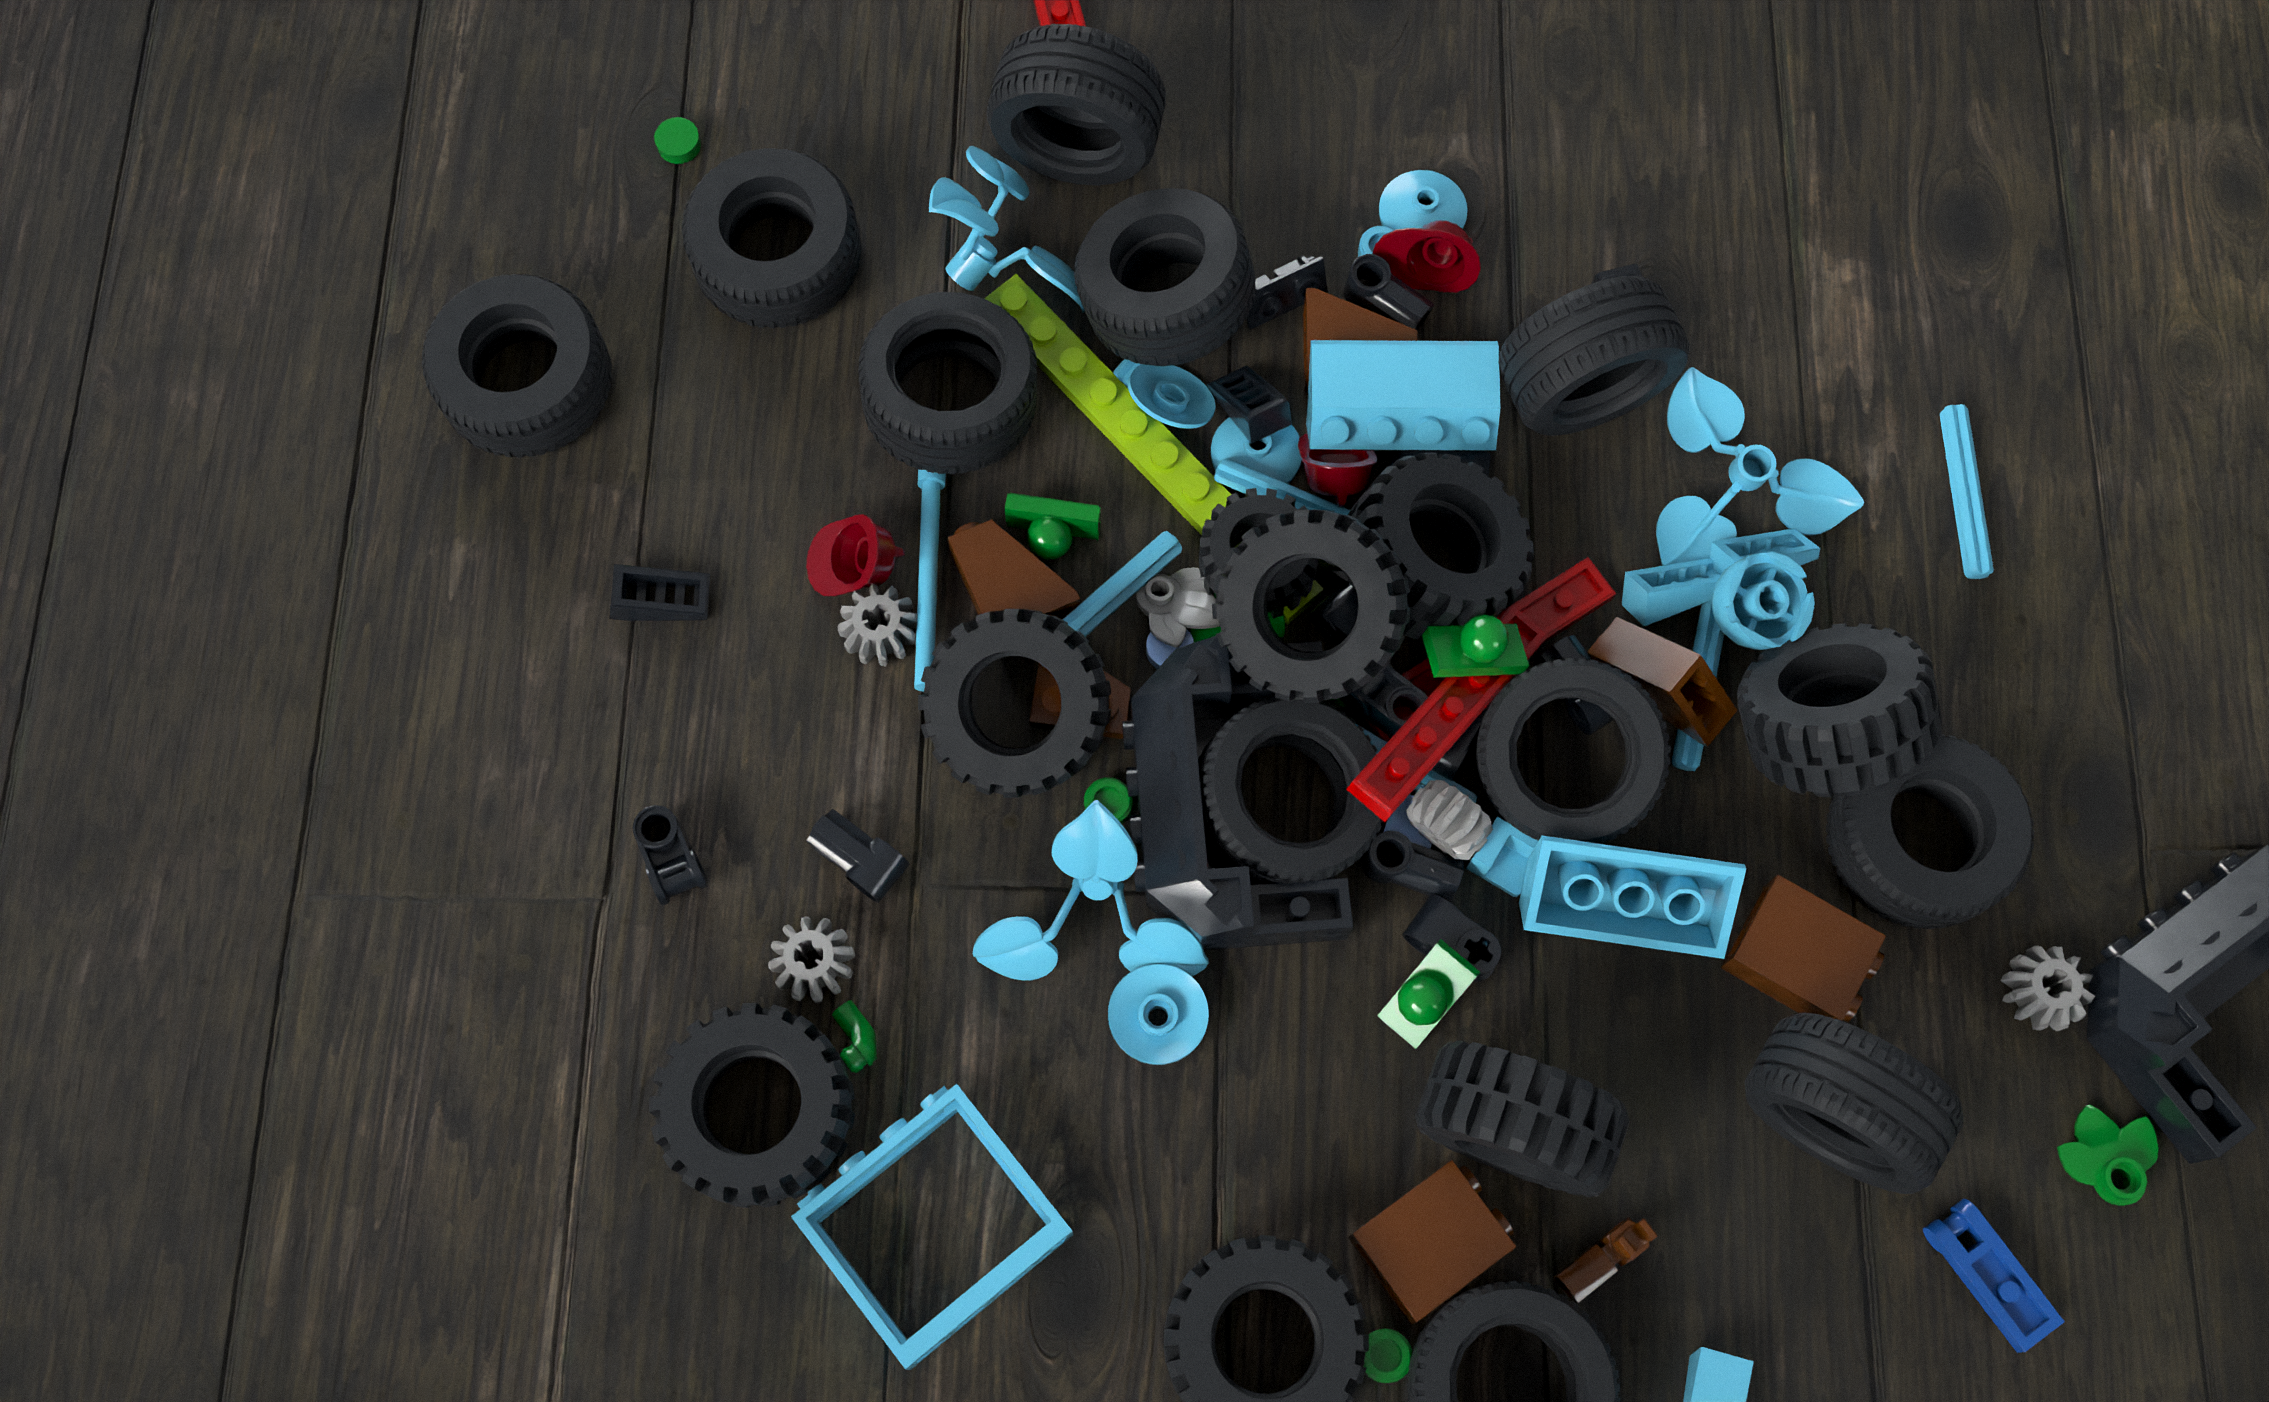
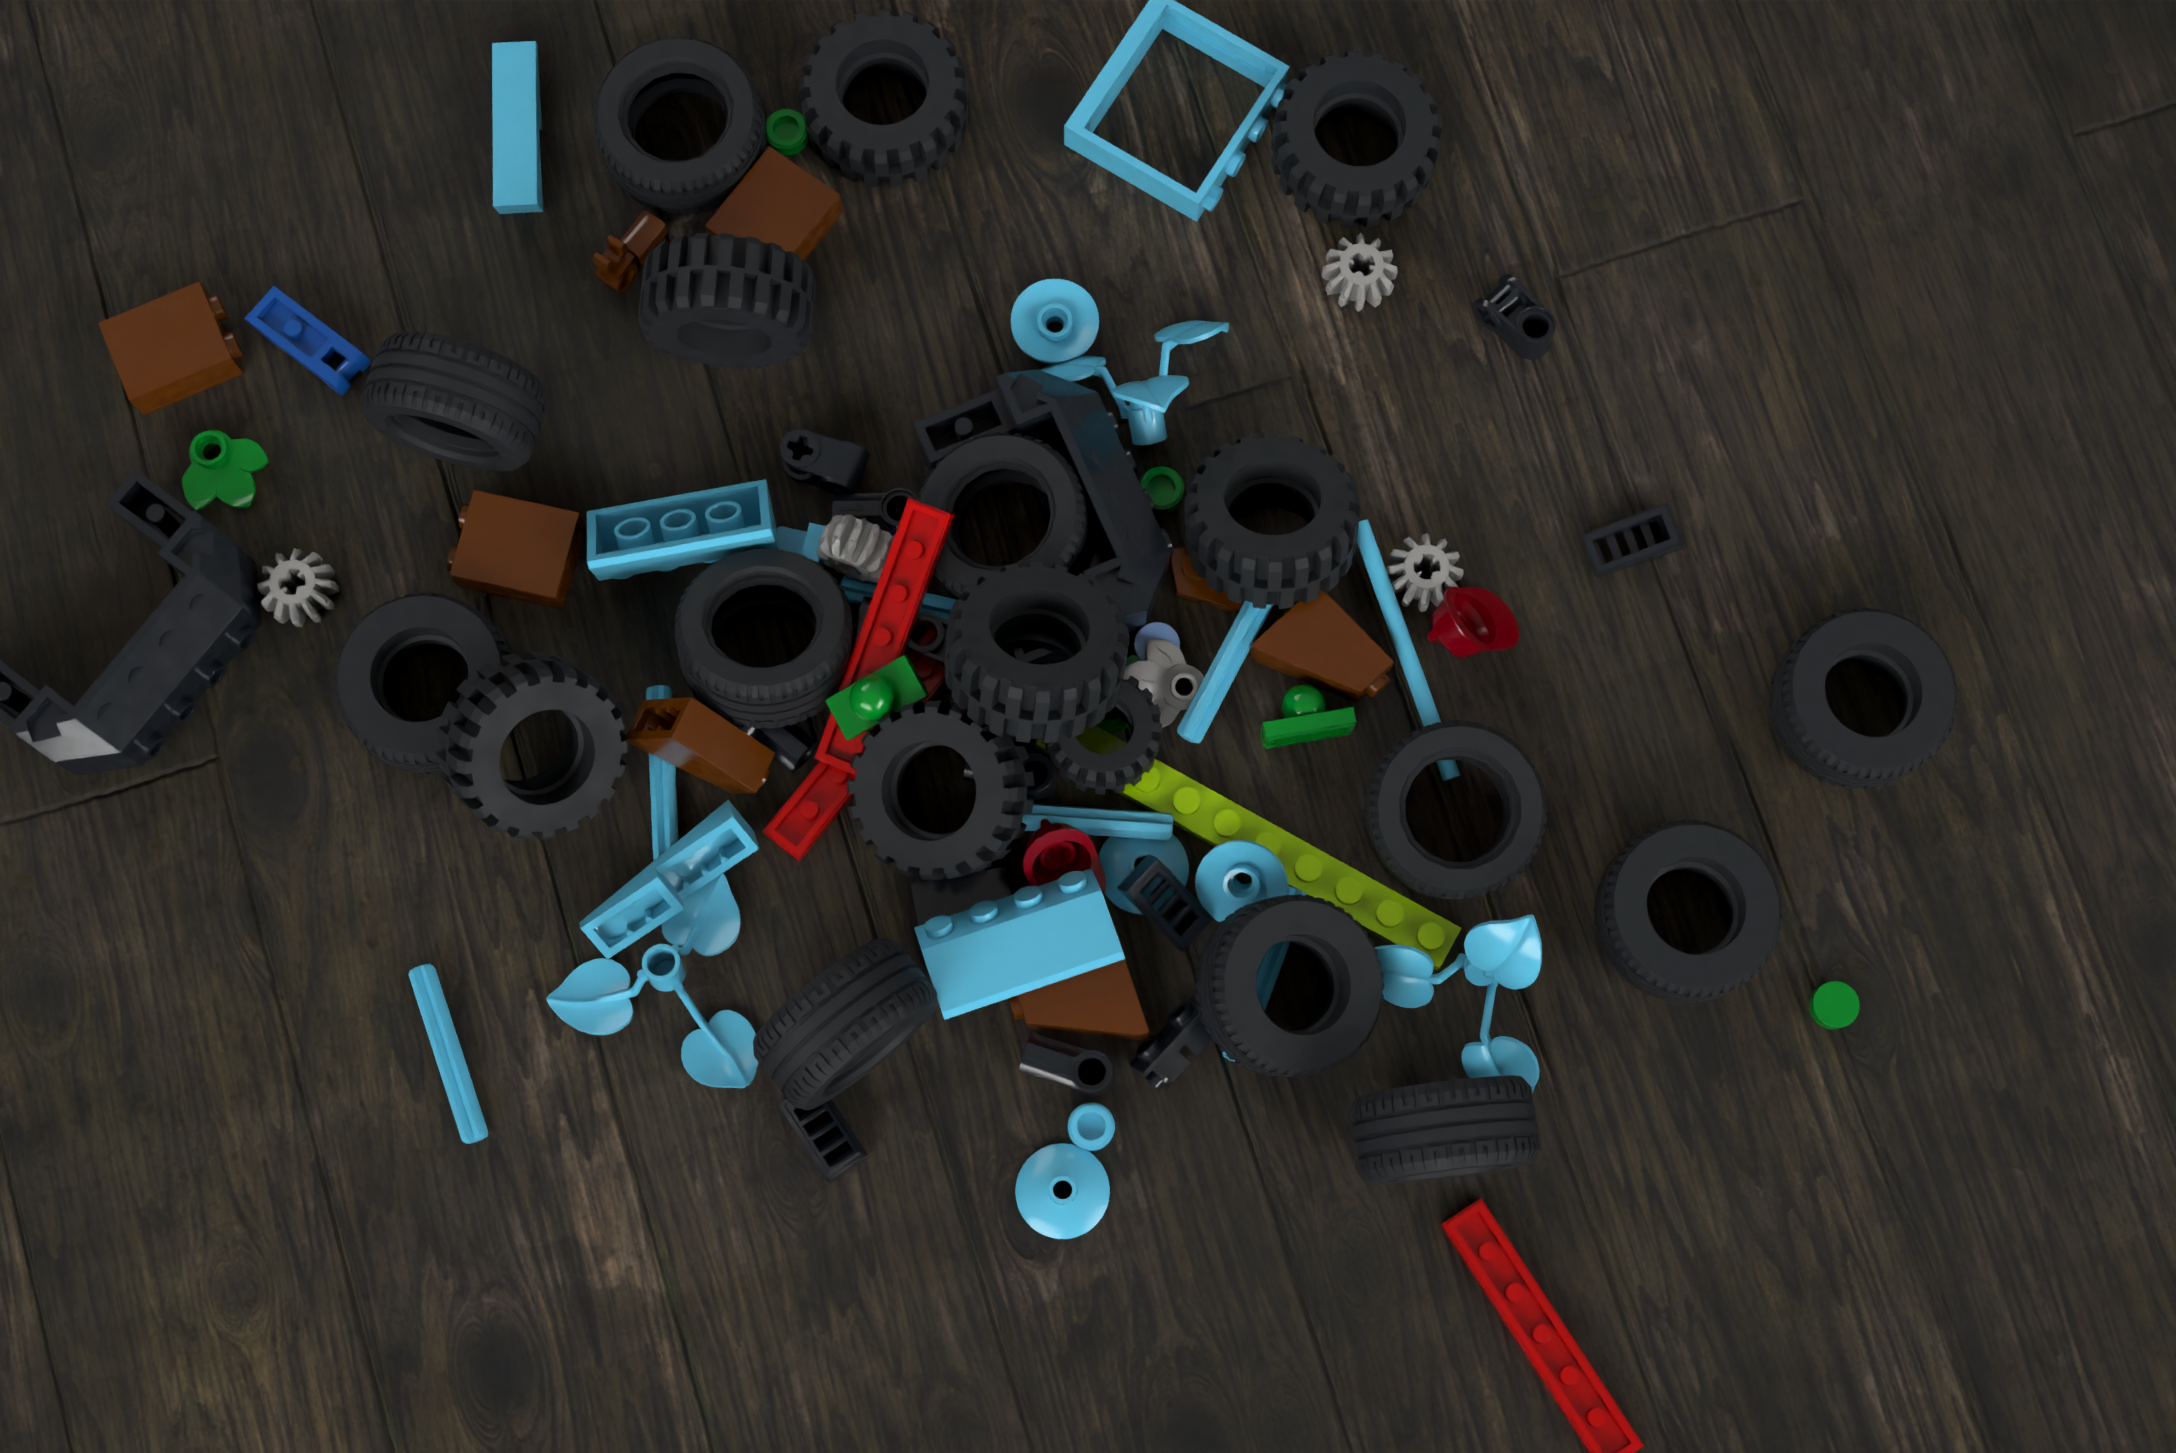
camera: 160 degrees right, 5 degrees up
black piece [806,809,910,903] -> none
green arm [832,1000,877,1073] -> none
dark red piece [1372,220,1481,293] -> none
green tile [1378,939,1480,1049] -> none
medium azure cylinder [1712,551,1815,650] -> none
none -> reddish brown brick [98,281,244,415]

